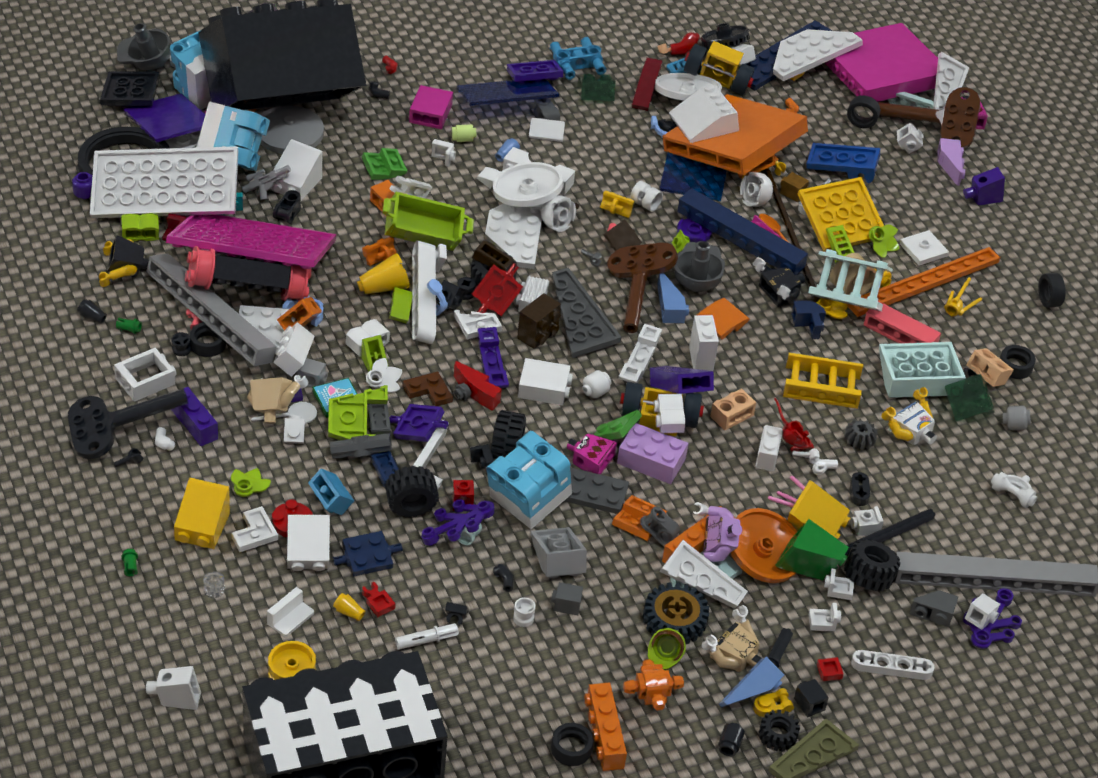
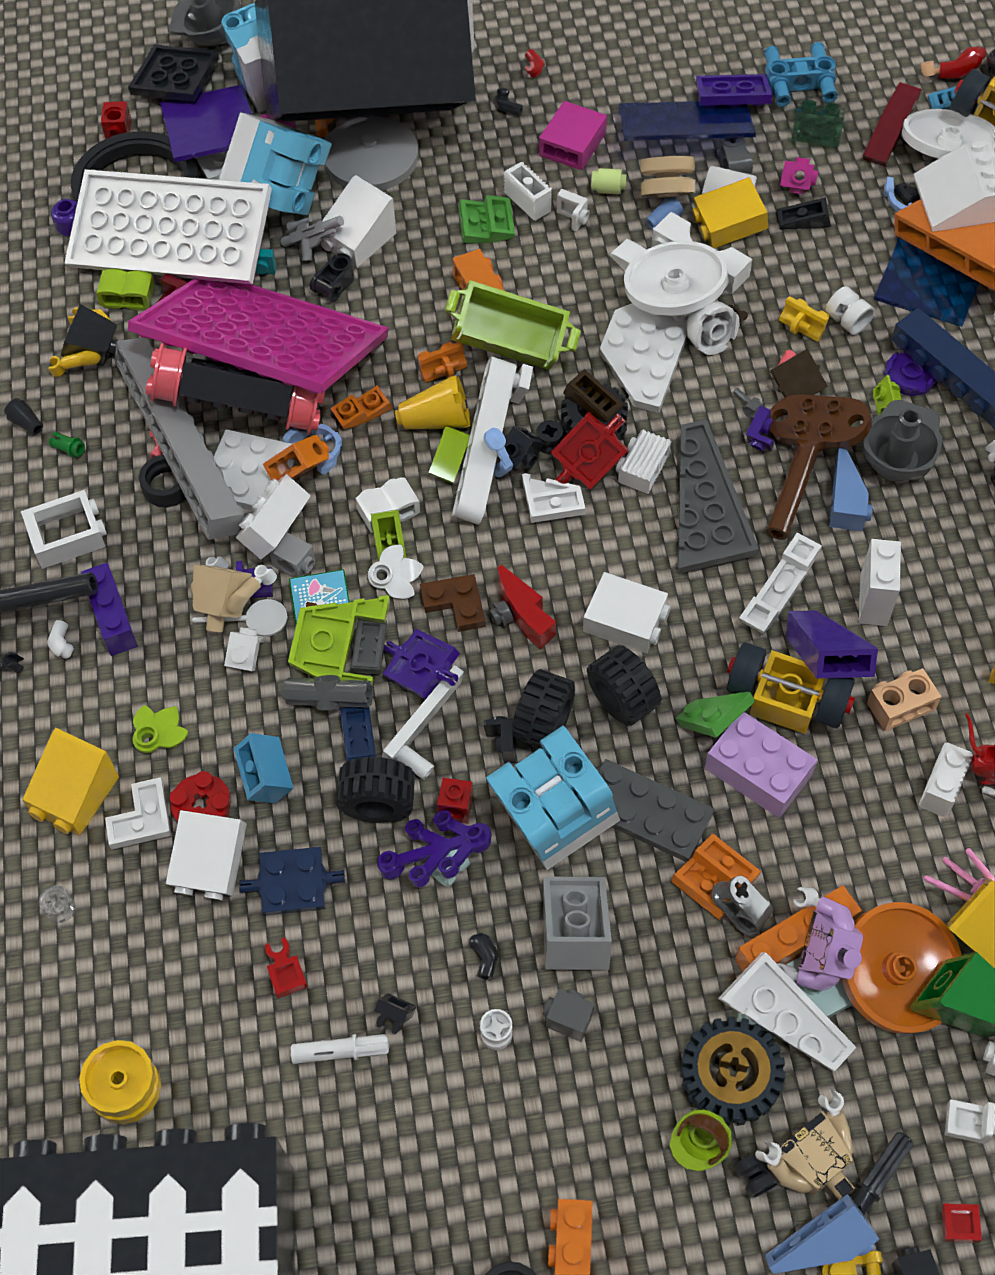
camera: 20 degrees right, 15 degrees up
black wheel [171,332,191,356] -> none
white panel [267,587,314,637] -> none
yellow cone [333,593,366,621] -> none
white hinge [389,176,432,199] -> none
dark purple slope [477,327,509,388] -> none
dark brown brick [517,293,561,349] -> none
dark pink torso [567,434,617,475] -> none
white head [582,370,611,399] -> none
orange piece [623,659,684,711] -> none
white brick [654,394,685,433] -> none
orange slope [697,298,750,340] -> none
none -> red brick [101,101,132,139]
none -> orange slope [330,385,392,429]
none -> white brick [503,162,552,221]
none -> black tyre [587,645,662,726]
none -> tan wheel [640,156,695,198]
none -> yellow brick [692,177,769,248]
none -> black wheel [734,1151,780,1199]
none -> dark purple bracket [746,406,774,451]
none -> black slope [777,197,831,230]
none -> dark pink brick [780,157,818,194]

